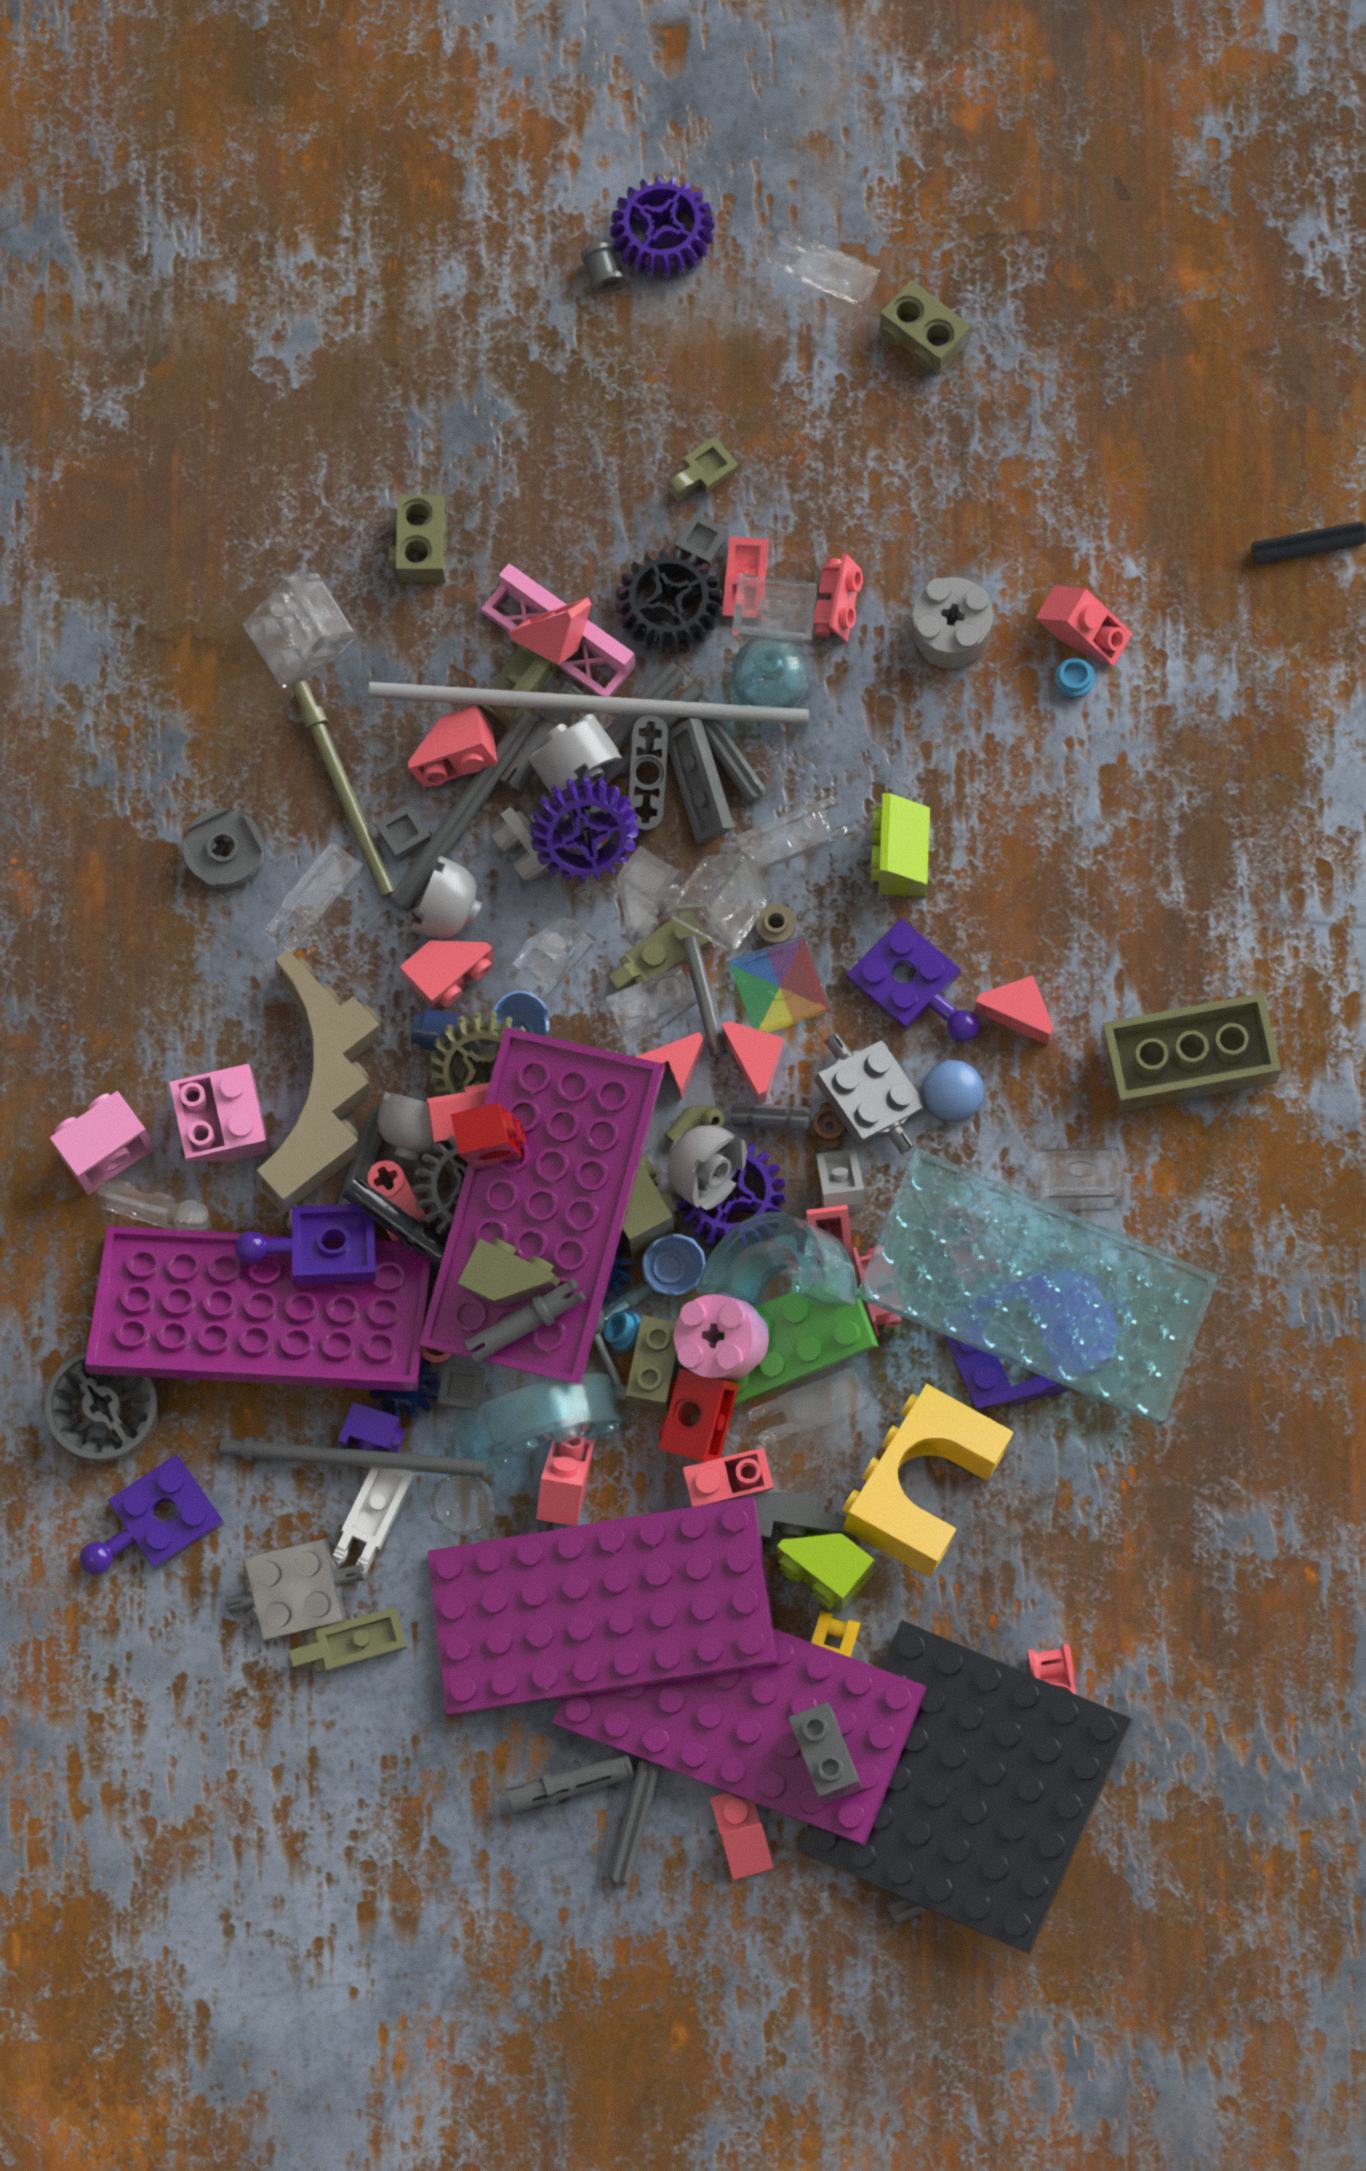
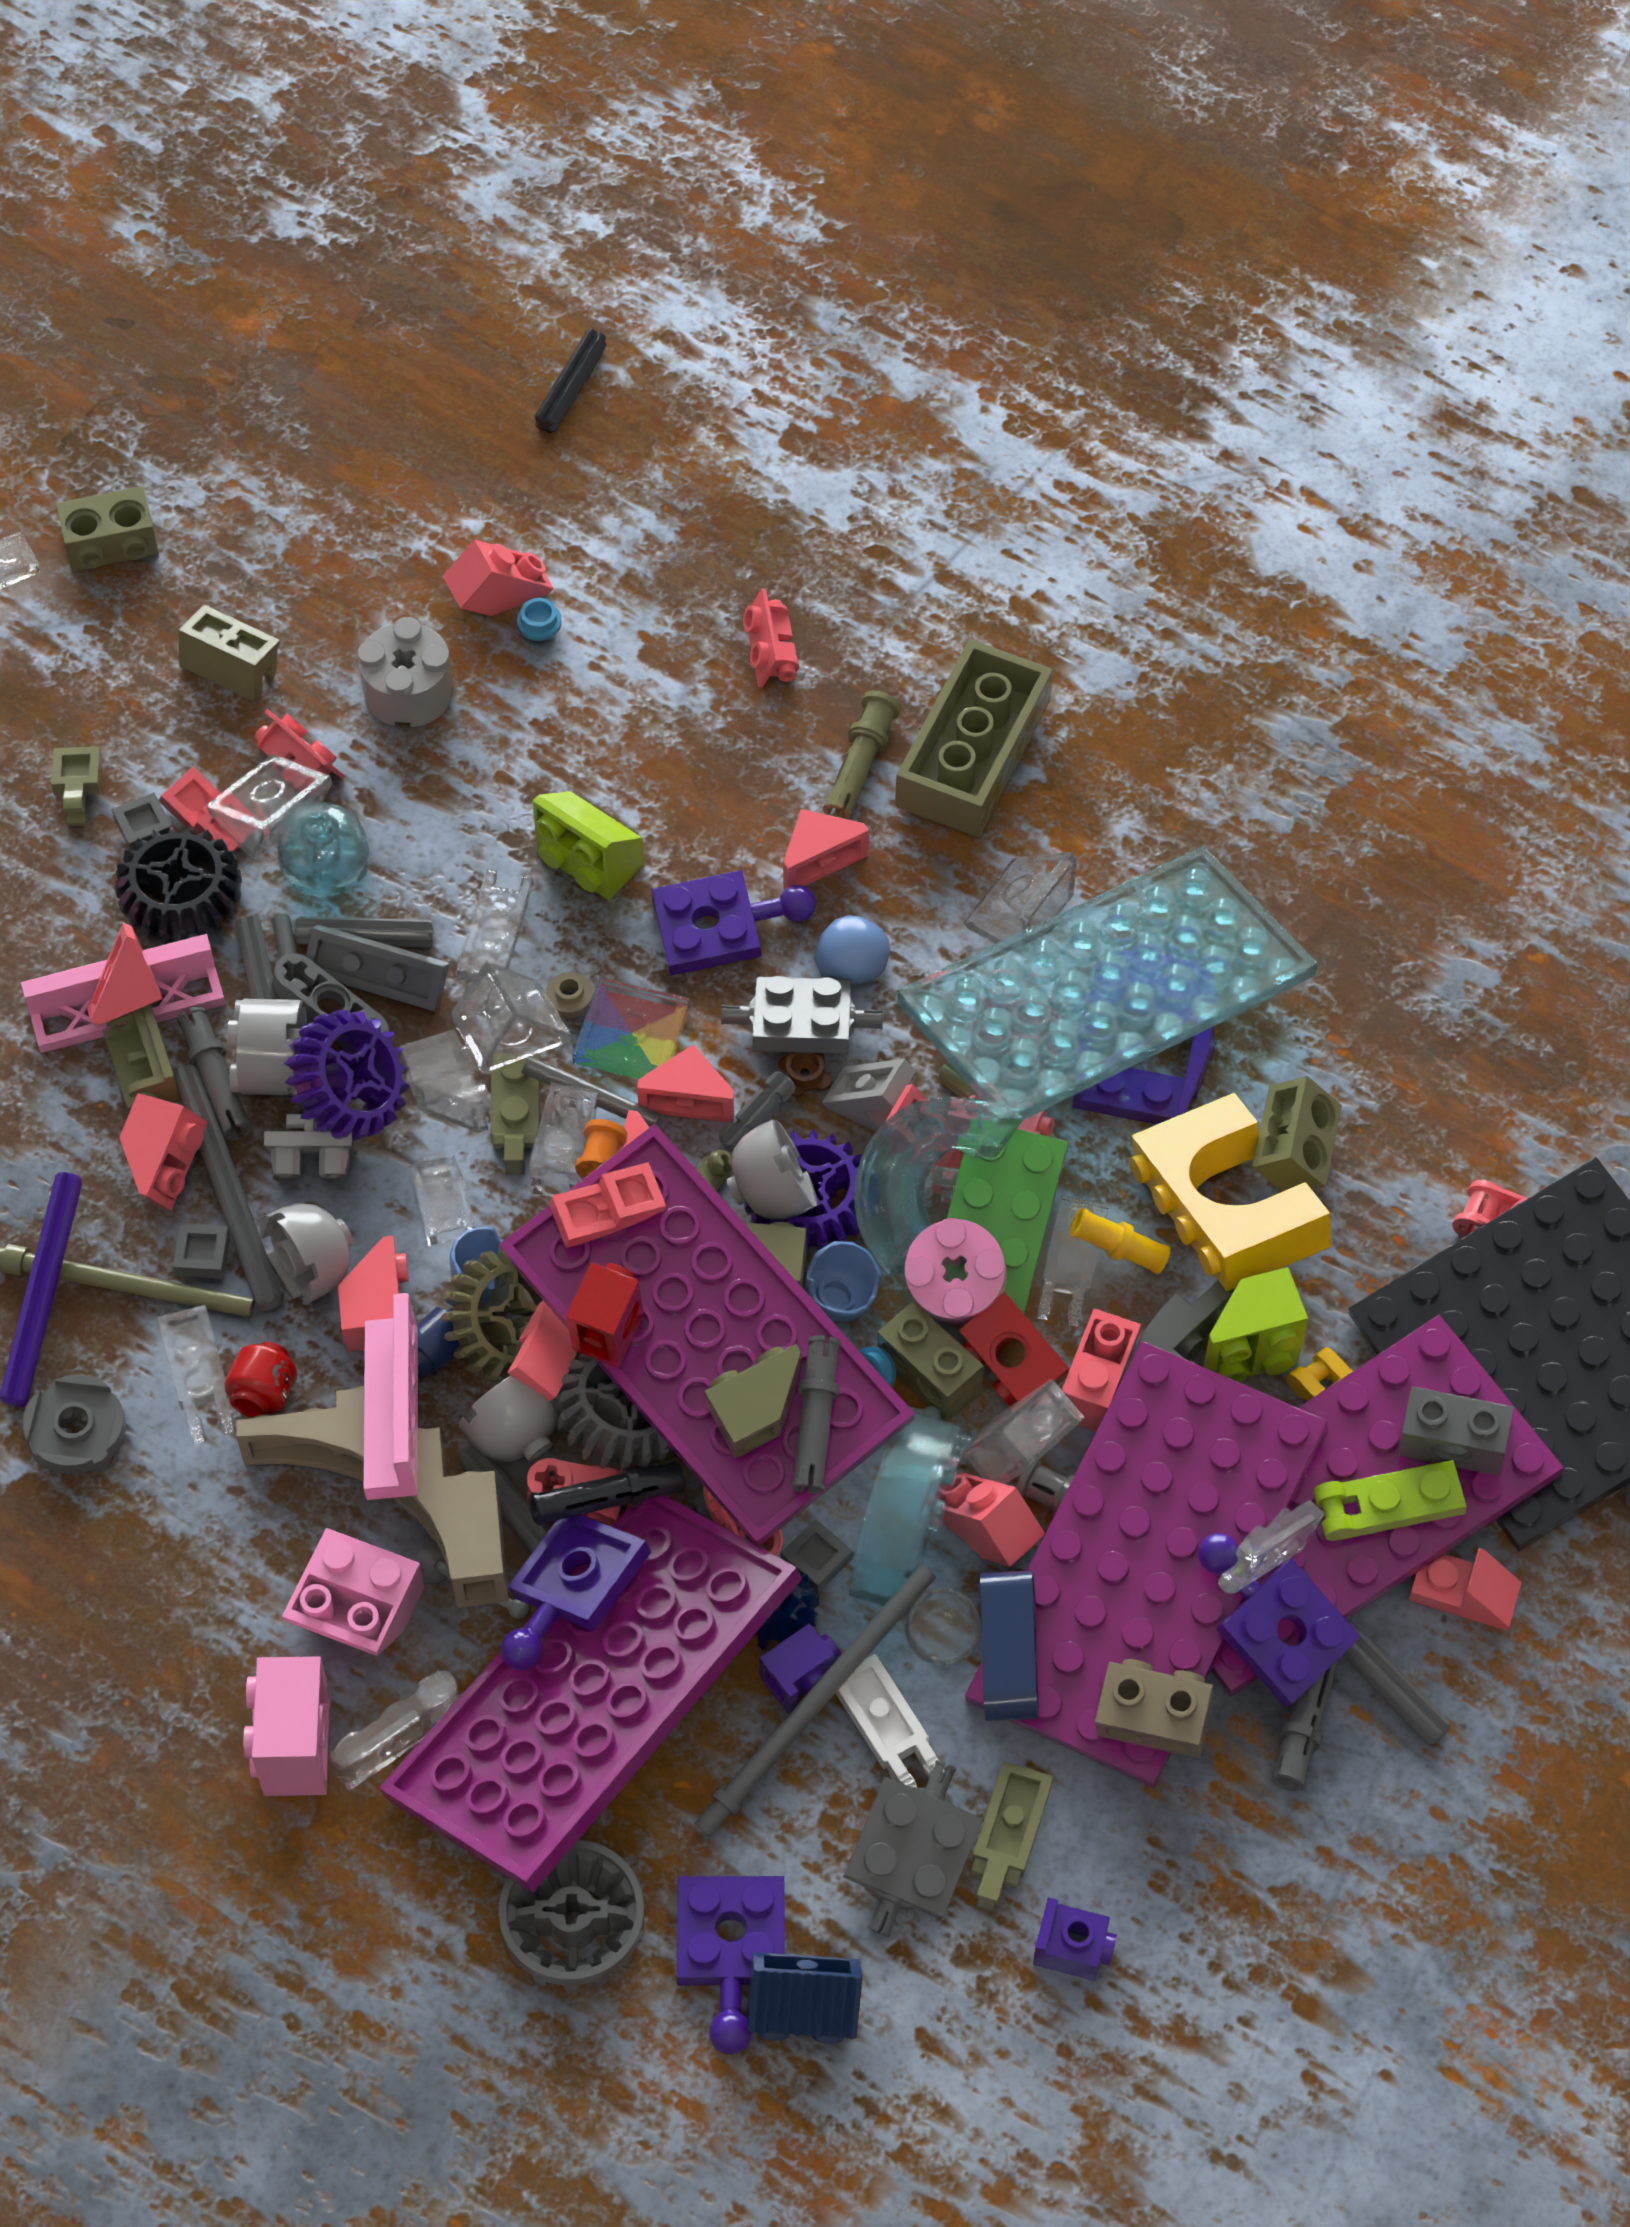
camera: 60 degrees left, 15 degrees down
light grey piece [368,682,809,725] -> none
none -> dark purple axle [0,1172,82,1407]
none -> olive hinge [179,605,280,702]
none -> red head [224,1341,298,1418]
none -> bright pink fence [364,1293,418,1500]
none -> coral slope [549,1162,666,1248]
none -> orange bush [574,1119,628,1178]
none -> coral hinge [743,589,799,688]
none -> dark blue brick [747,1952,863,2044]
none -> olive pin [823,690,901,820]
none -> clear slope [962,1379,1085,1484]
none -> dark blue beam [980,1571,1039,1721]
none -> dark grey bush [1016,1456,1074,1515]
none -> dark purple brick [1033,1897,1117,1981]
none -> yellow pin [1069,1208,1170,1274]
none -> dark tan brick [1095,1659,1214,1759]
none -> dark purple plate [1198,1533,1361,1707]
none -> clear hinge [1218,1500,1325,1594]
none -> olive brick [1252,1076,1342,1192]
none -> lime plate [1313,1460,1467,1541]

